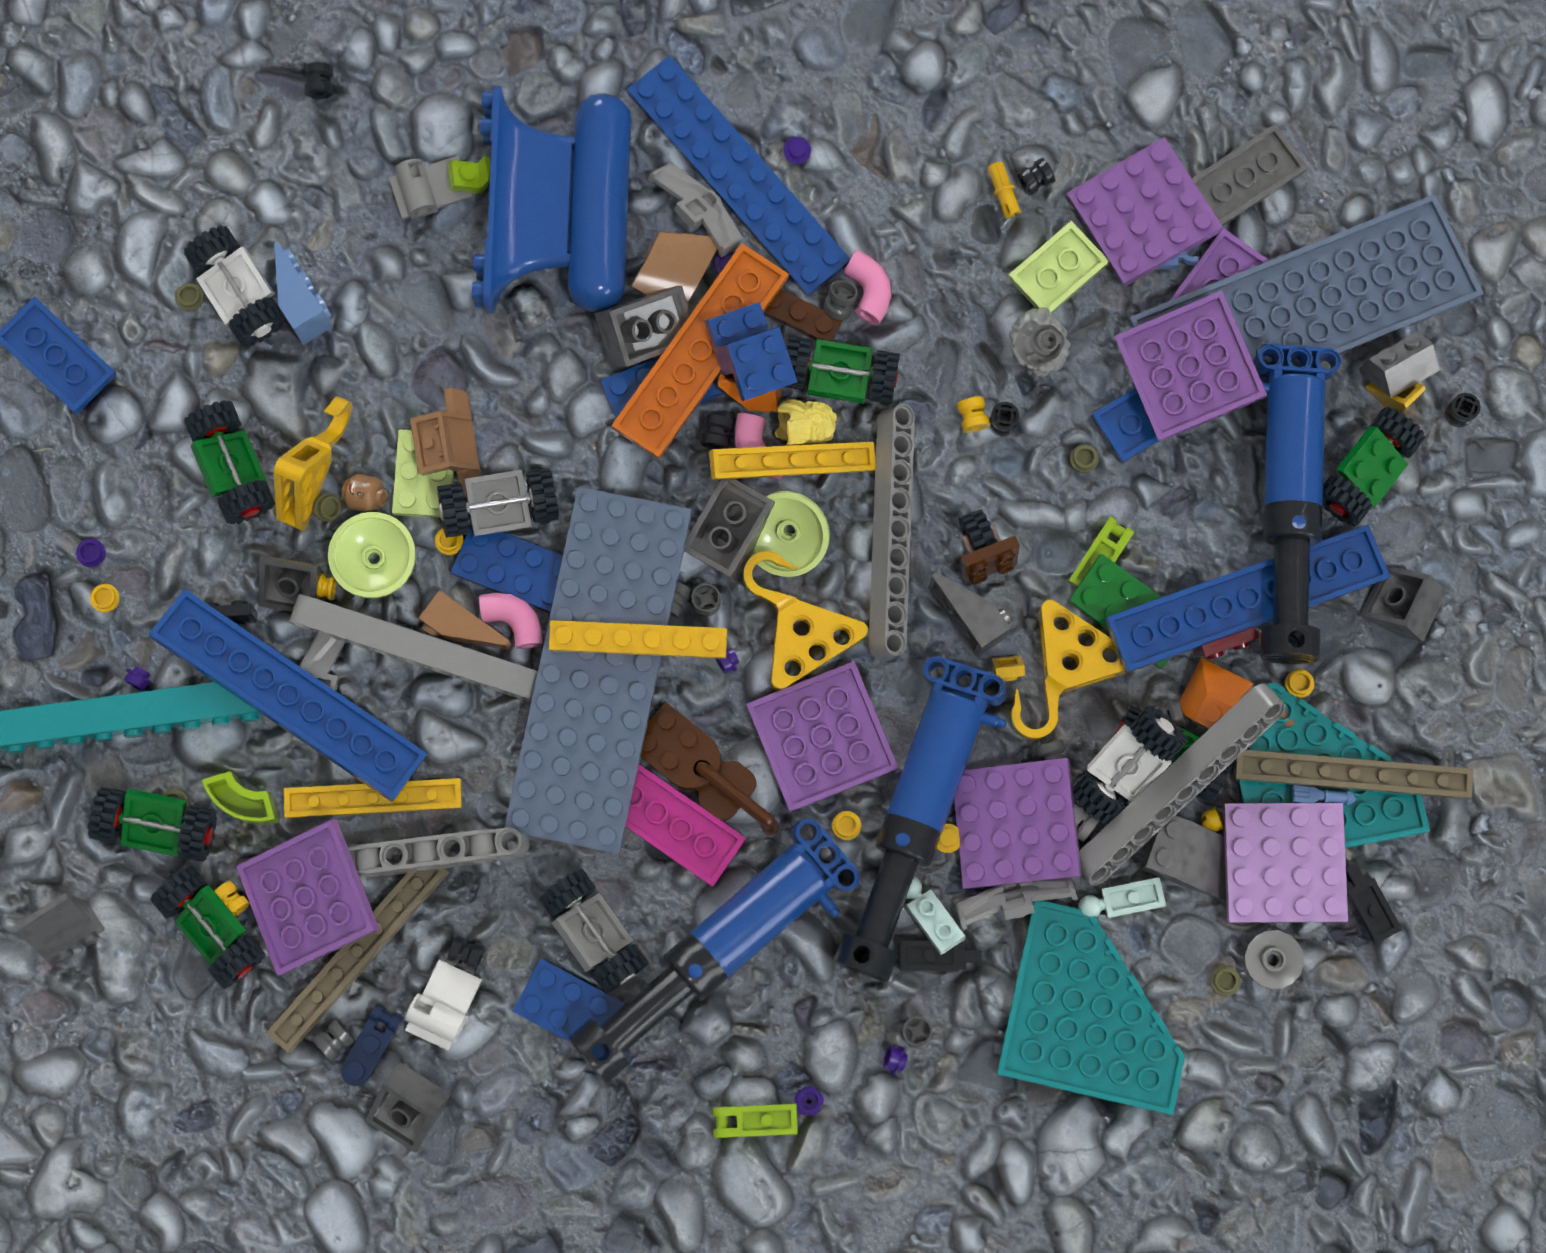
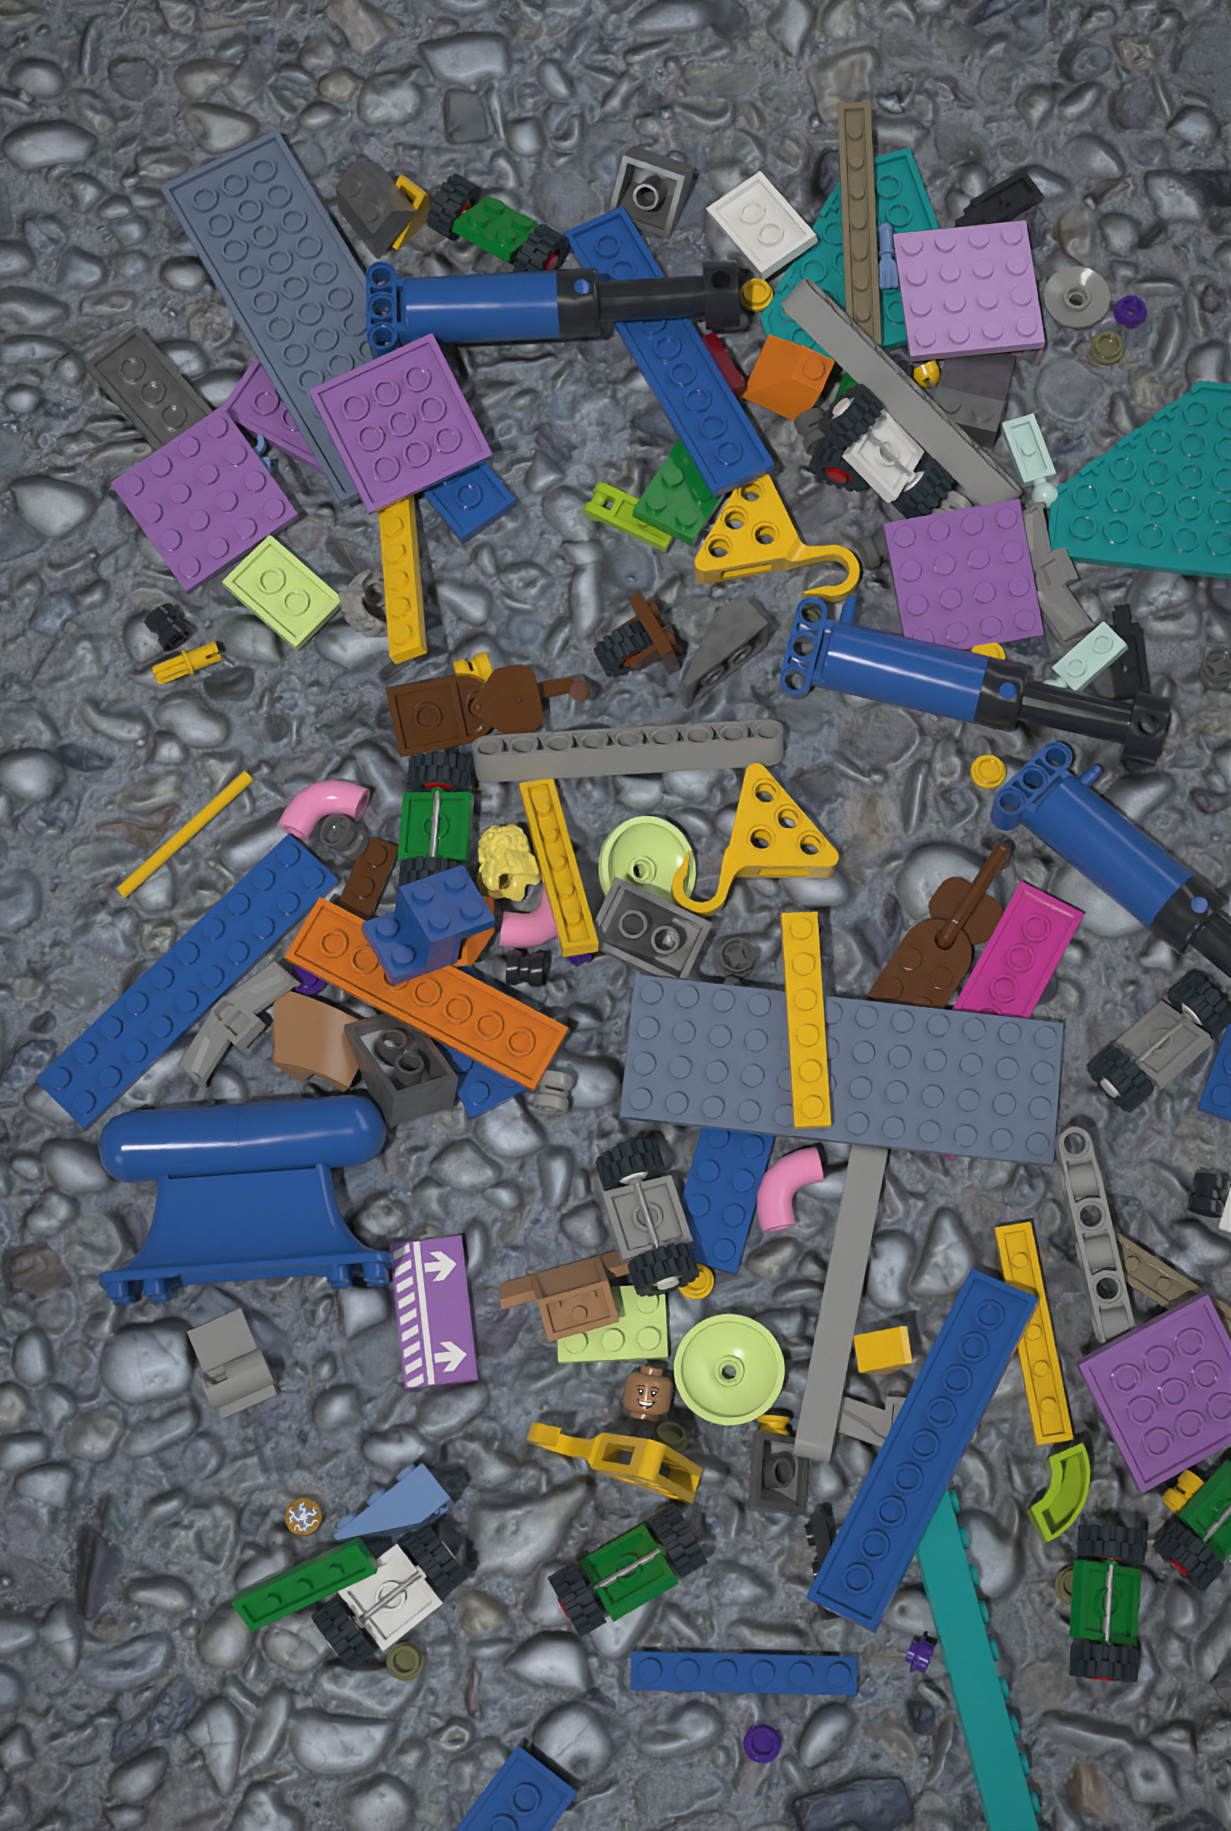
camera: 90 degrees left, 5 degrees down
yellow plate [90,584,120,613] -> none
black wheel [305,62,333,99] -> none
medium nougat slope [419,590,512,650] -> none
lime bracket [447,156,491,194] -> none
medium lavender plate [746,661,899,813] -> none
dark purple plate [783,136,811,165] -> none
black wheel [989,402,1020,437] -> none
yellow plate [991,655,1025,681] -> none
olive plate [1070,445,1099,473] -> none
black wheel [1445,393,1481,428] -> none
none -> yellow piece [116,771,254,899]
none -> green plate [231,1536,379,1632]
none -> pearl gold tile [285,1498,323,1536]
none -> yellow plate [378,495,427,664]
none -> reddish brown plate [386,664,589,757]
none -> medium lavender tile [389,1235,479,1390]
none -> light grey wheel [532,1070,574,1115]
none -> blue plate [630,1651,857,1696]
none -> white plate [706,171,818,280]
none -> yellow slope [854,1326,912,1375]
none -> dark purple plate [1114,295,1147,328]

